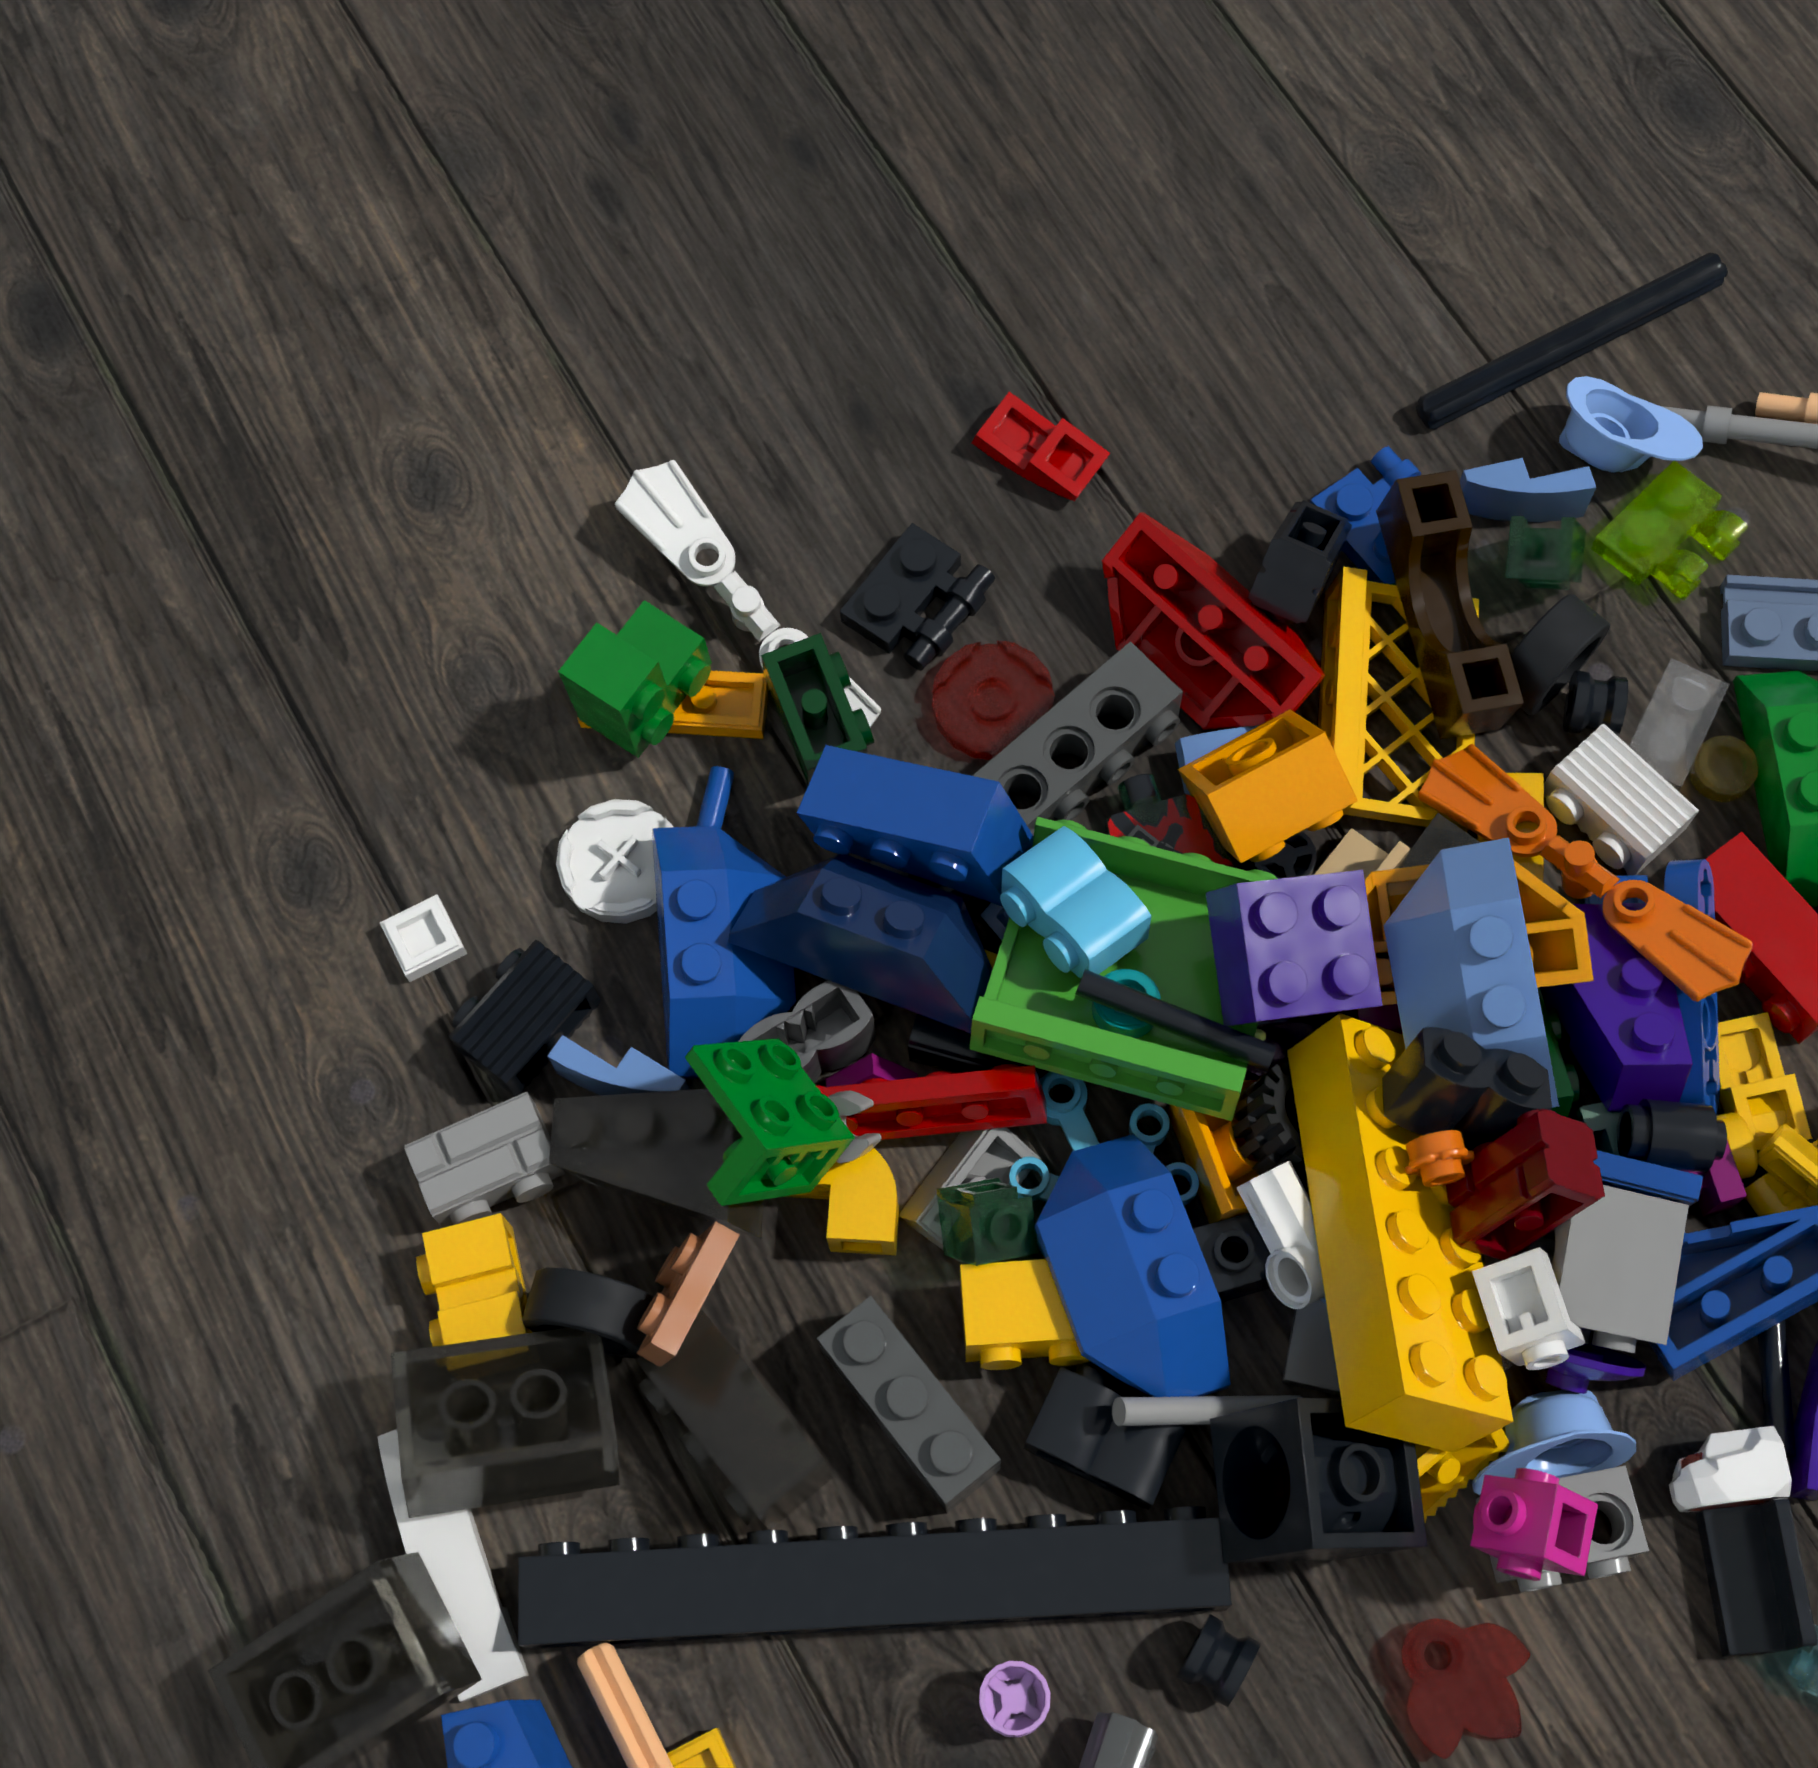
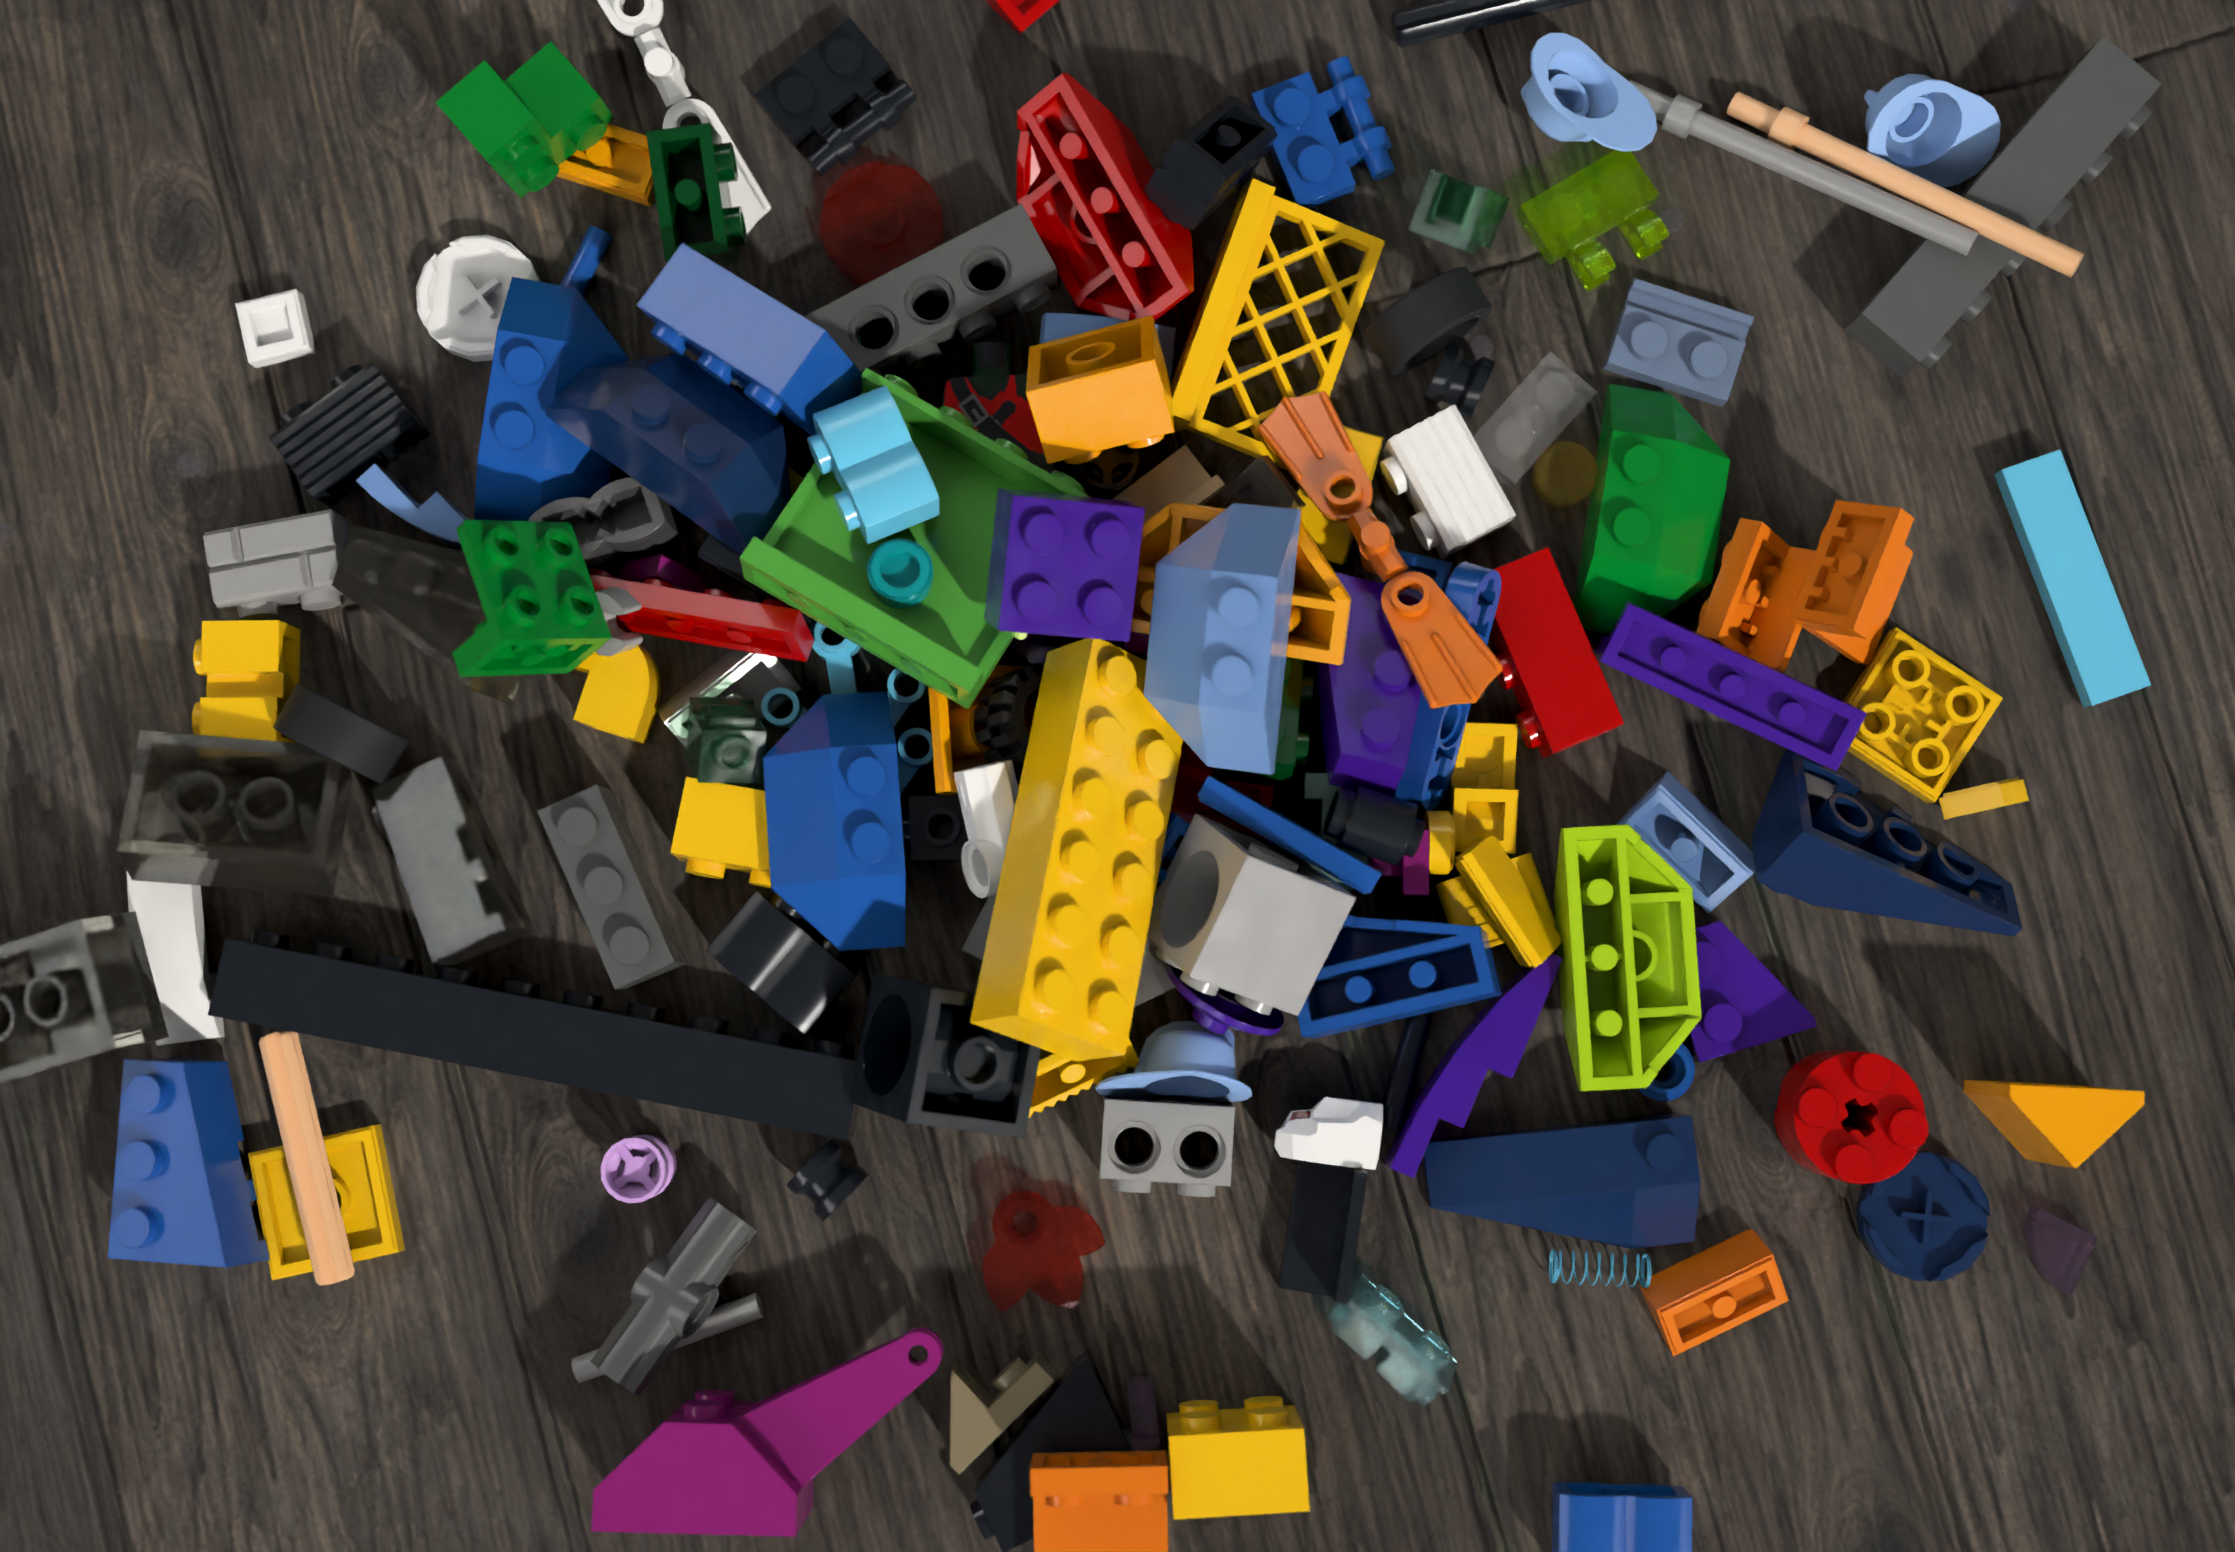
camera: 10 degrees right, 15 degrees up
nougat plate [636,1221,740,1367] -> none
black bar [1075,969,1276,1071] -> none
light grey bar [1112,1395,1302,1426] -> none
dark brown arch [1376,470,1524,740] -> none
black brick [1382,1027,1552,1151] -> none
orange plate [1405,1130,1475,1187] -> none
dark red brick [1446,1109,1605,1260] -> none
medium blue slope [1460,458,1597,522] -> none
dark pink brick [1470,1468,1598,1581] -> none
white bracket [1472,1247,1585,1370] -> none

